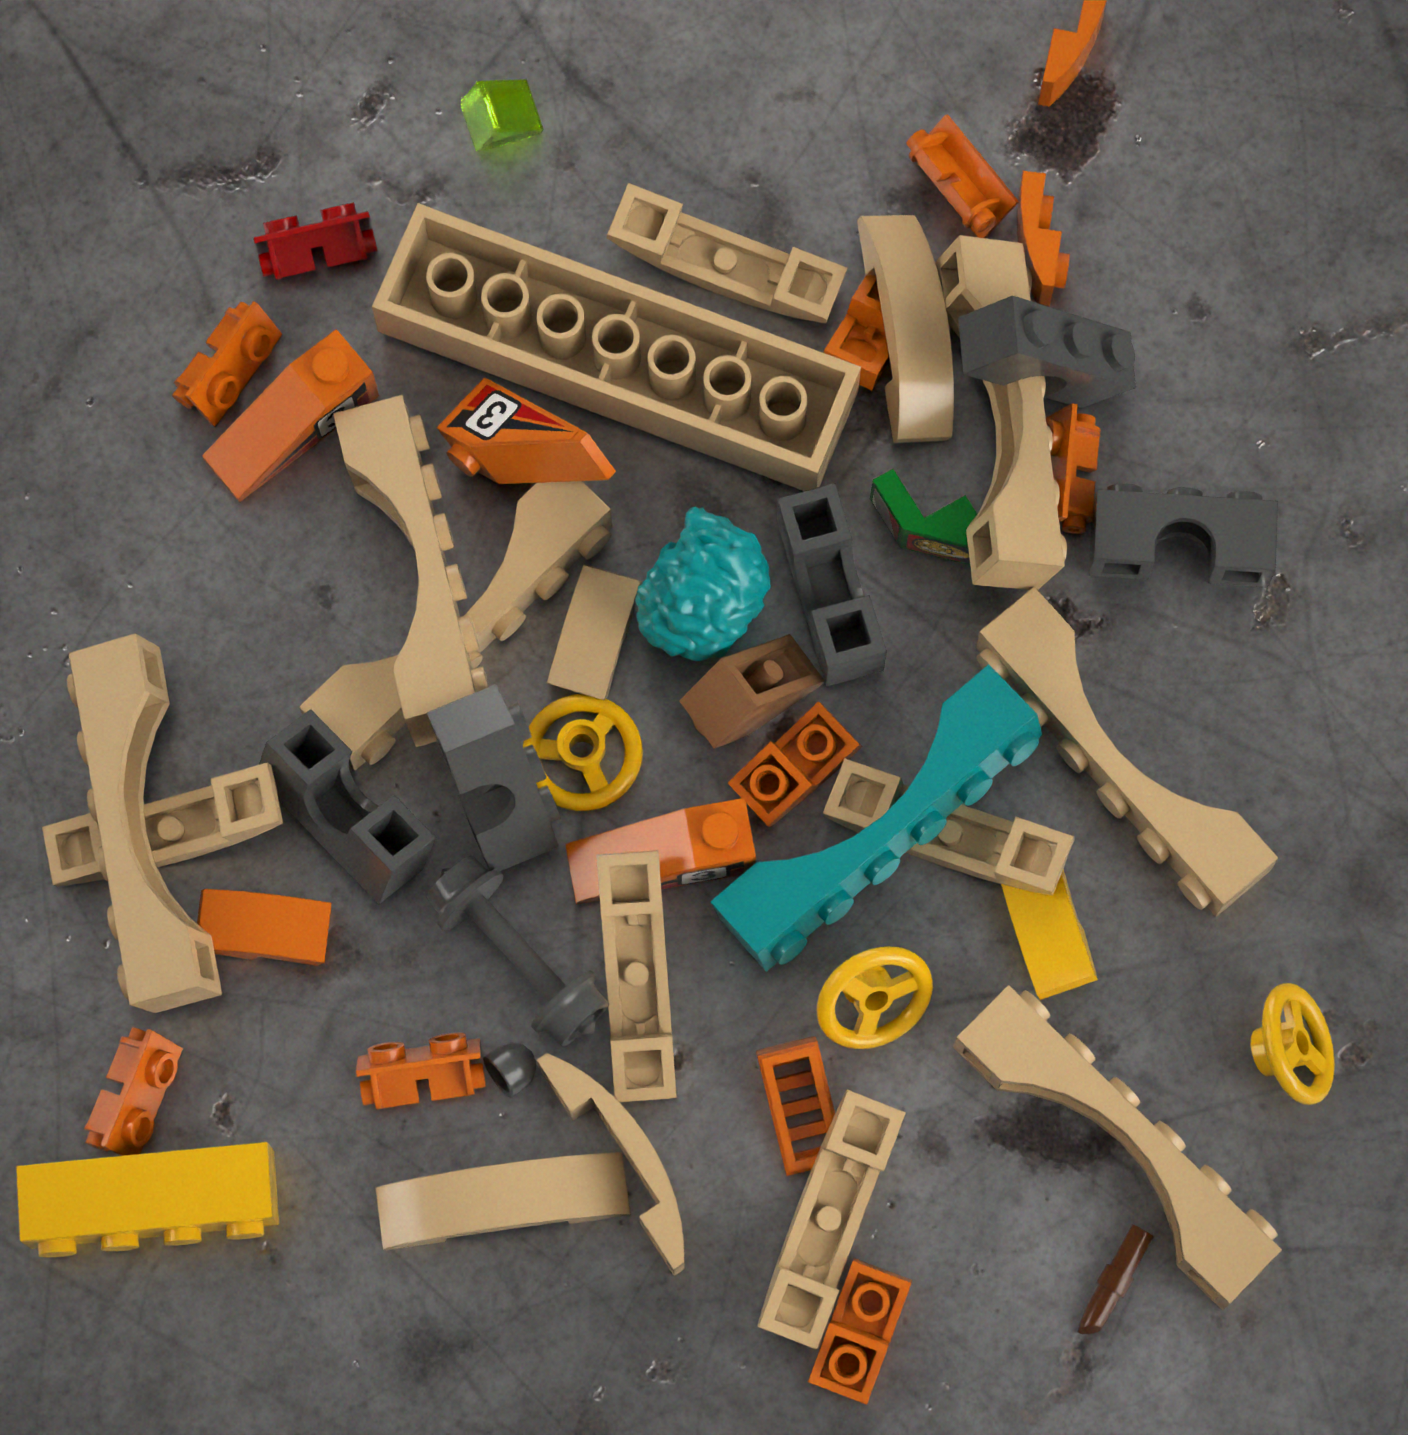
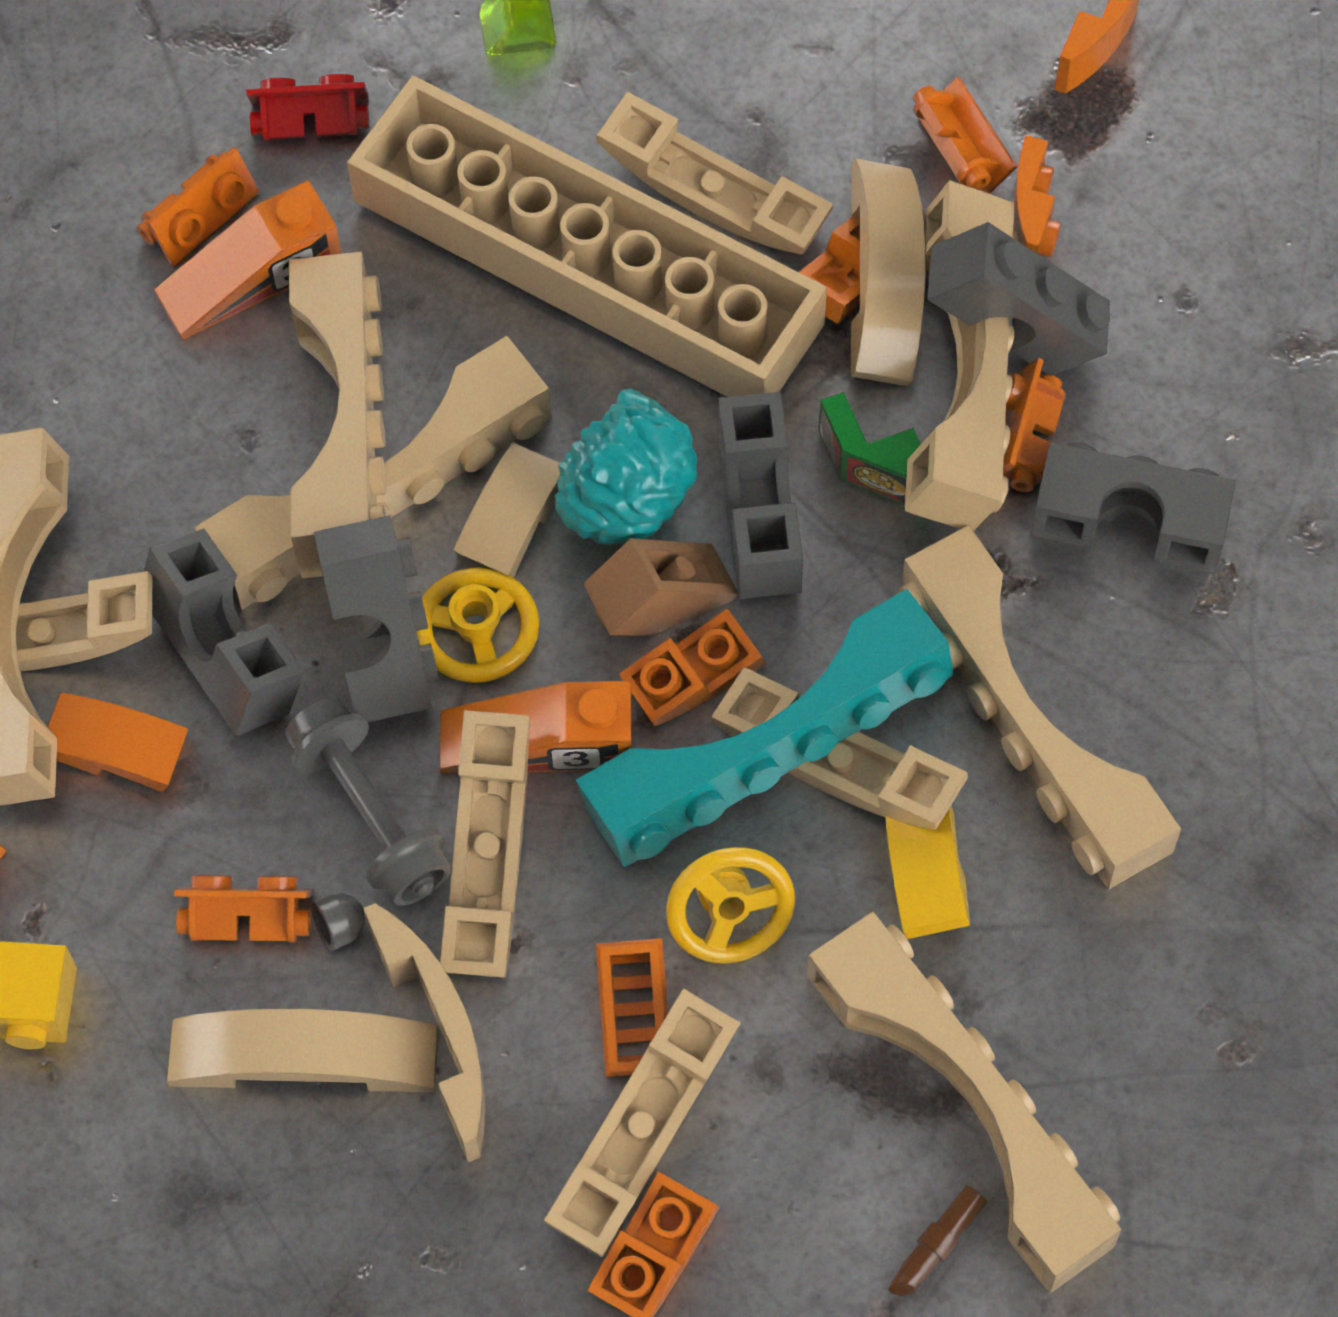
camera: 10 degrees right, 10 degrees down
orange slope [436,377,616,484] -> none
yellow piece [1251,983,1335,1105] -> none

